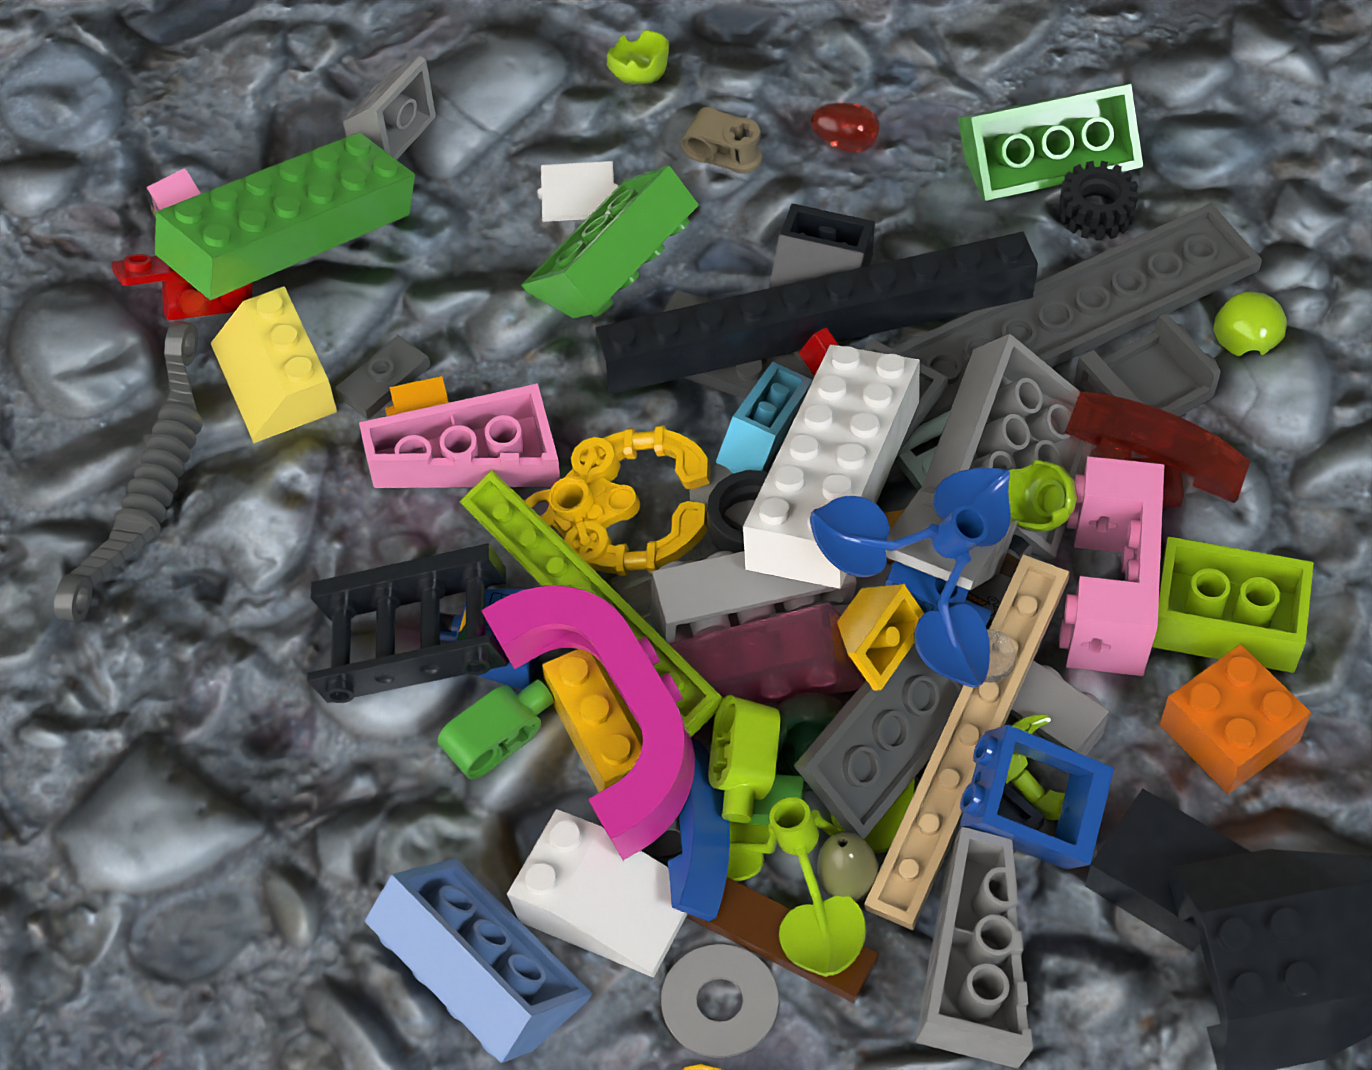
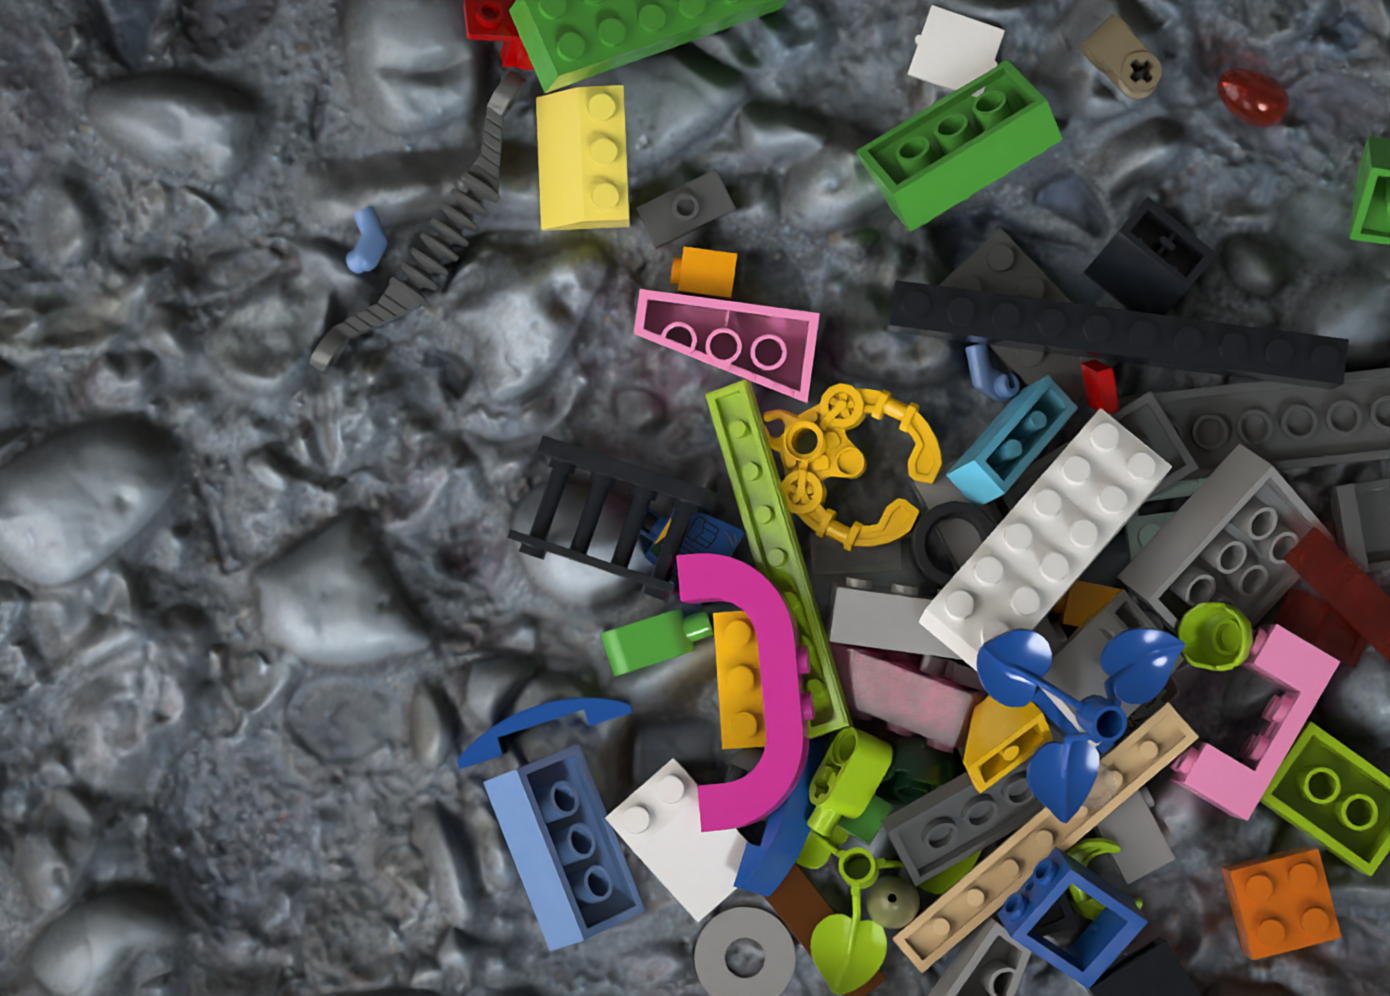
camera: 20 degrees right, 30 degrees up
none -> medium blue arm [346,206,387,274]
none -> blue slope [457,697,634,769]
none -> medium blue arm [965,344,1020,401]

